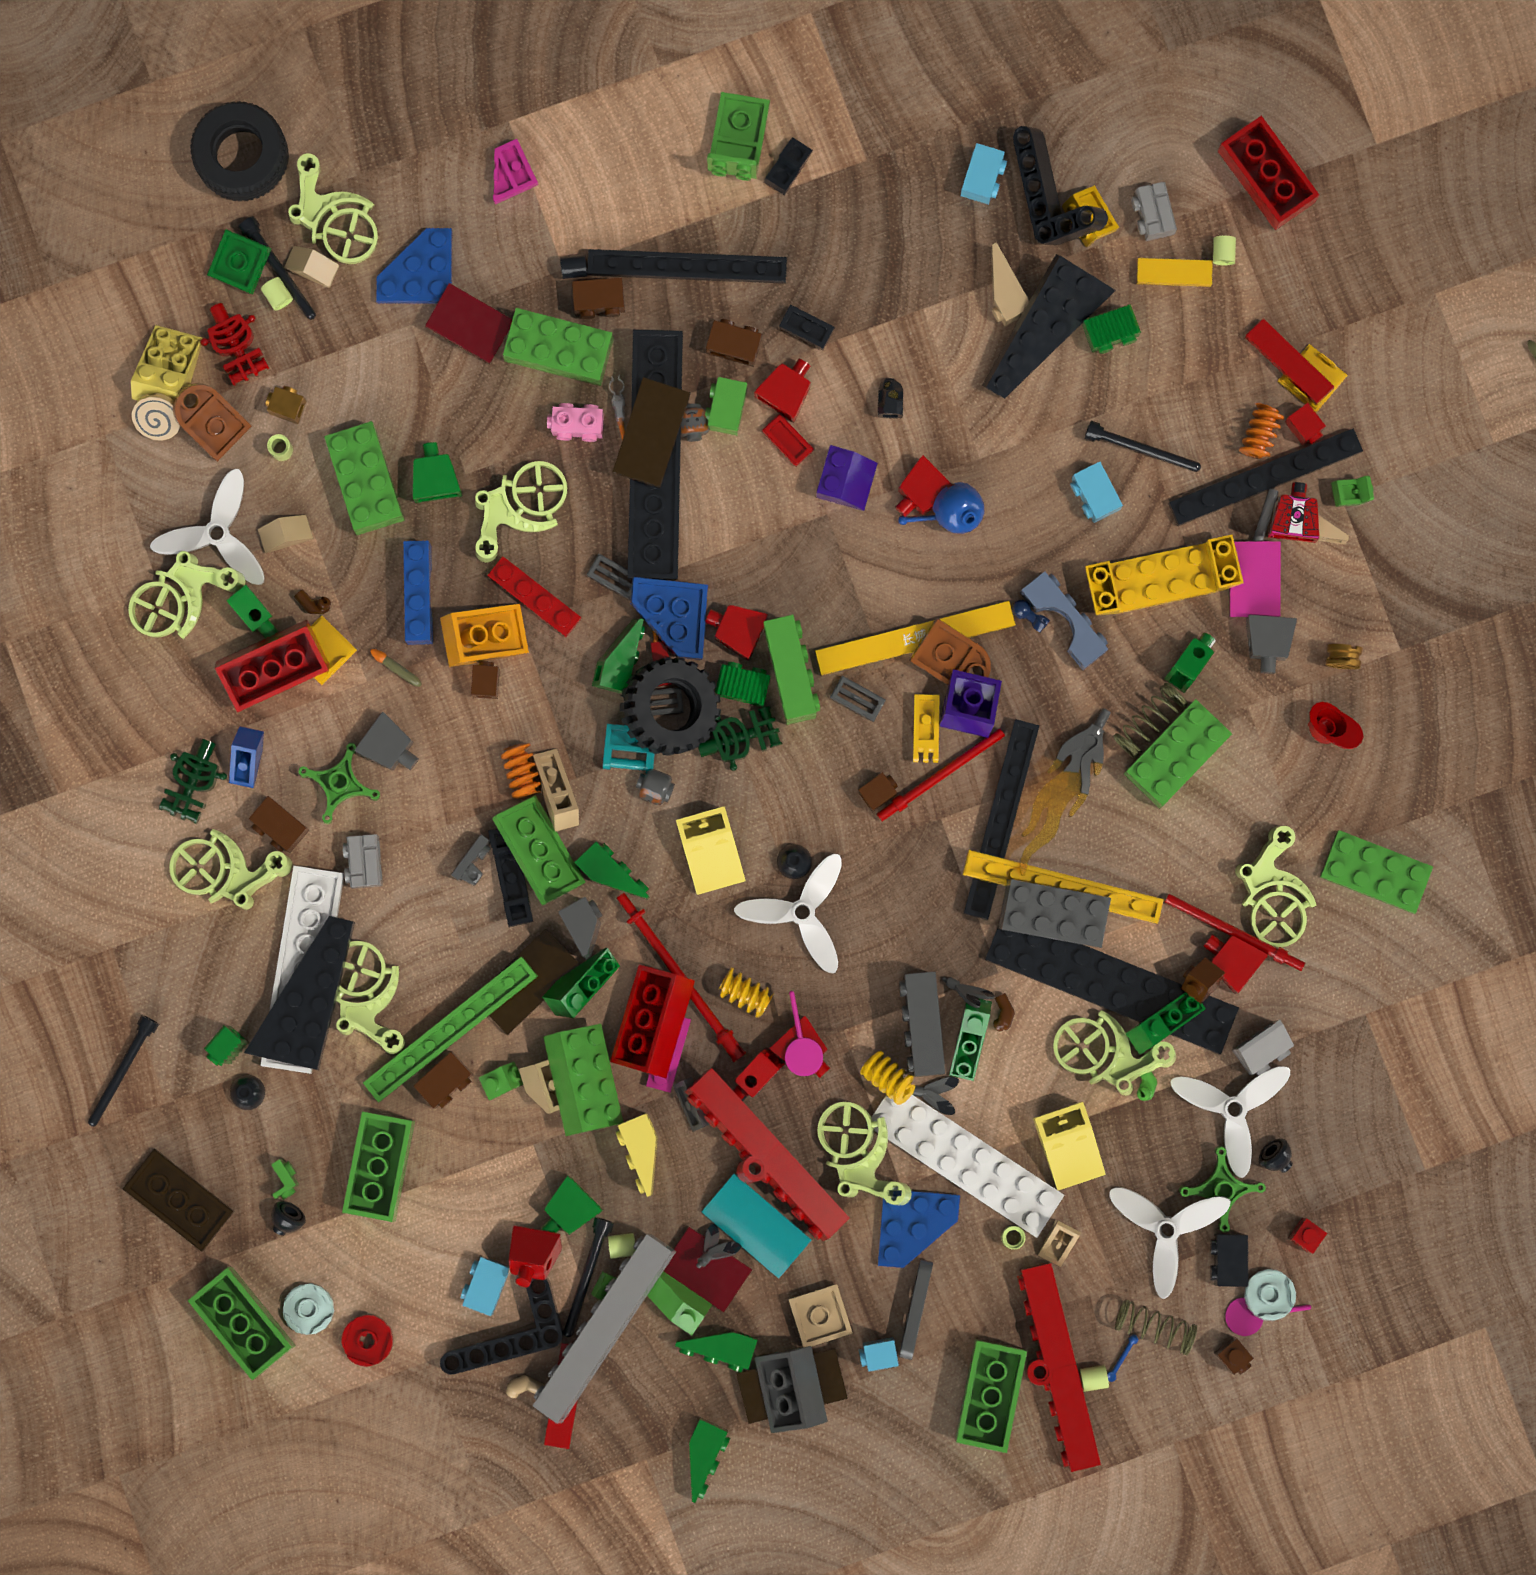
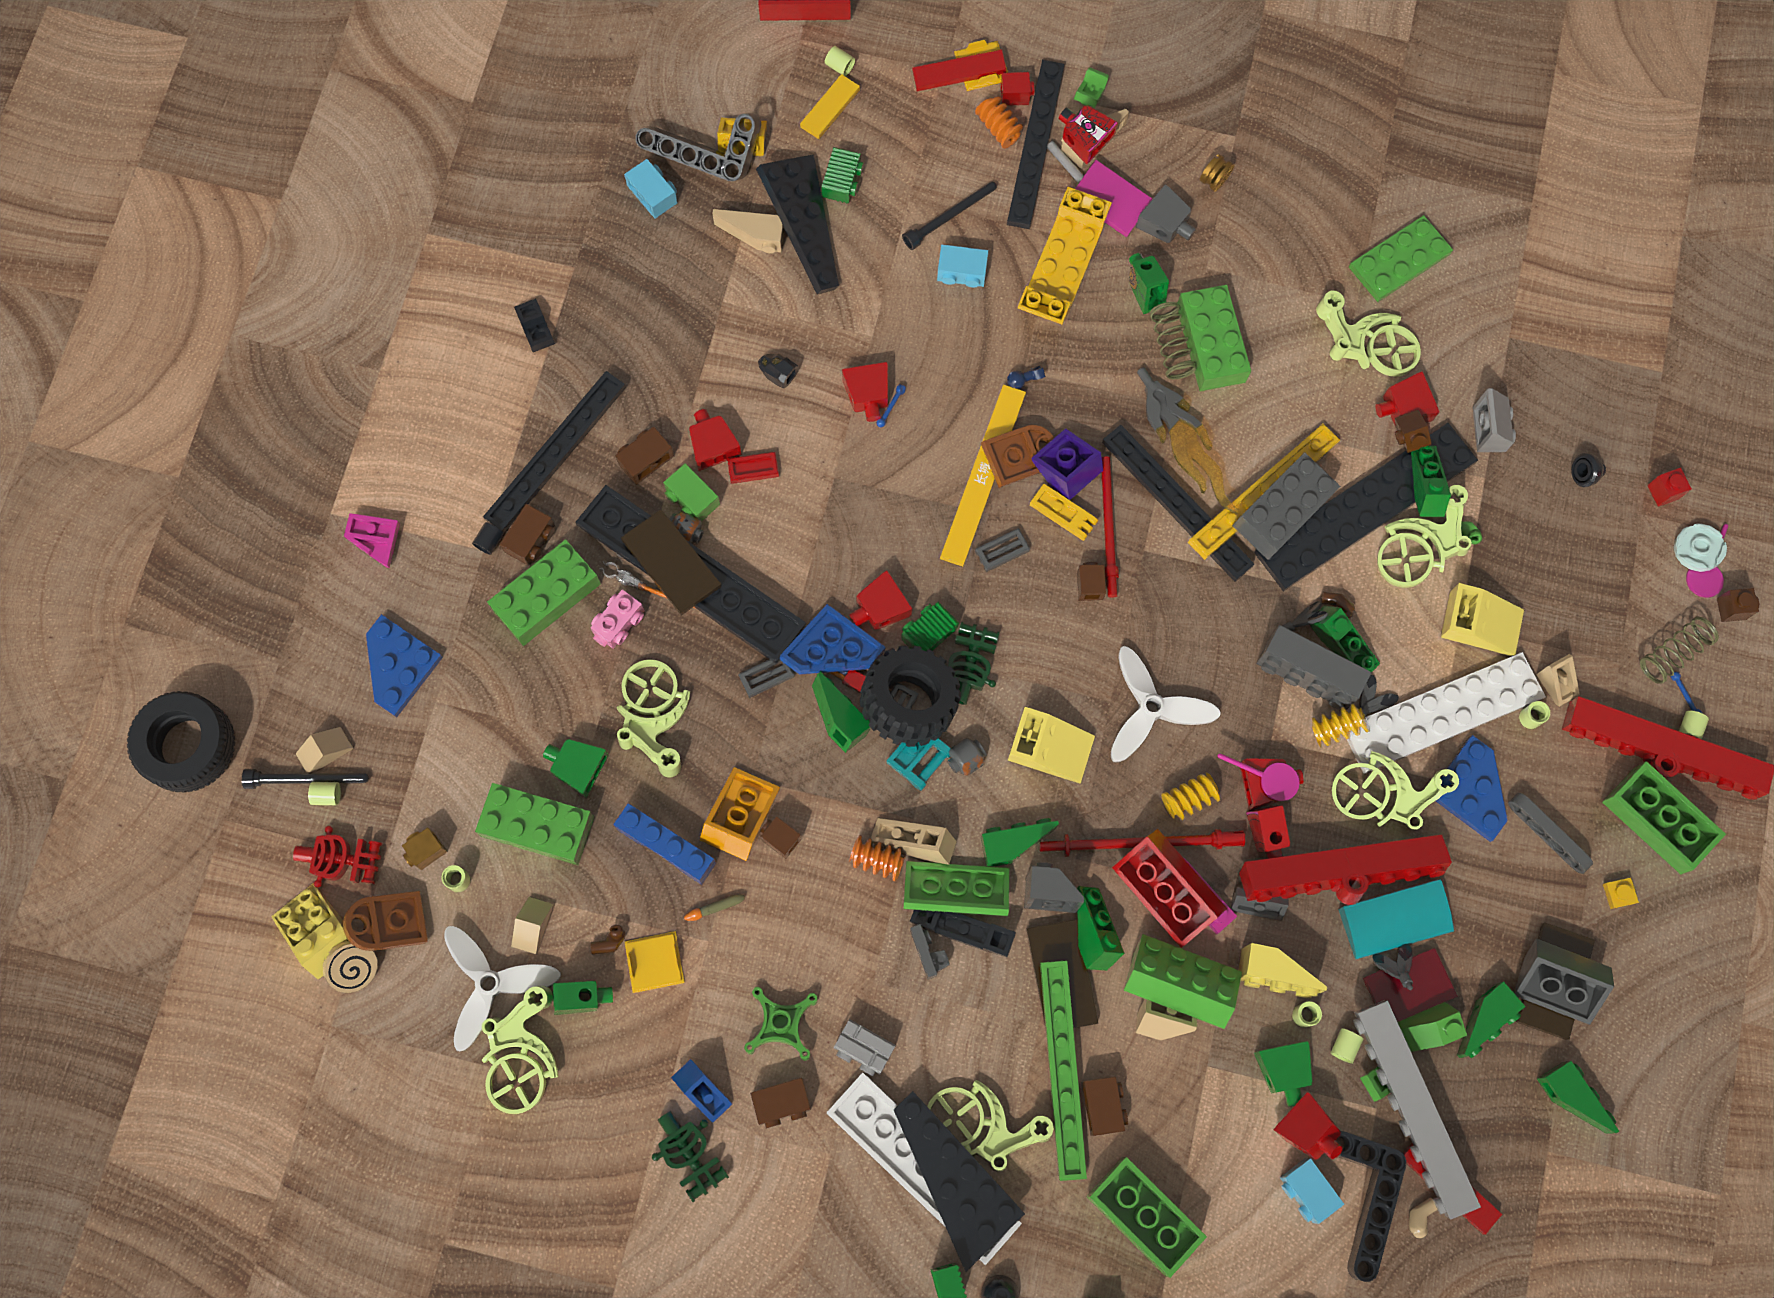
camera: 60 degrees left, 10 degrees down
yellowish green piece [169,829,293,910] -> none
green plate [207,229,272,294] -> none
red brick [215,620,329,713] -> none
yellowish green piece [288,153,378,264] -> none
dark grey torso [354,712,419,771] -> none
dark red tile [425,283,513,365] -> none
bright green bracket [479,1062,523,1101] -> none
red plate [487,556,582,638] -> none
black piece [563,1217,614,1337] -> none
bright green bracket [707,92,770,181] -> none
bright green brick [764,615,820,725] -> none
black brick [777,844,812,879] -> none
black plate [779,304,835,350] -> none
tan plate [789,1284,853,1347] -> none
dark purple slope [816,445,878,511] -> none
medium azure brick [859,1337,899,1372] -> none
blue cylinder [933,482,985,534] -> none
sand blue arch [1020,571,1108,670] -> none
white piece [1110,1187,1231,1299] -> none
light grey brick [1131,182,1177,241] -> none
red bar [1165,894,1306,971] -> none
white piece [1170,1067,1290,1178] -> none
bright green piece [1179,1146,1266,1233] -> none
black brick [1210,1234,1248,1287] -> none
red piece [1308,702,1364,749] -> none
none -> yellowish green beam [1292,1001,1322,1028]
none -> yellow plate [1603,878,1639,909]

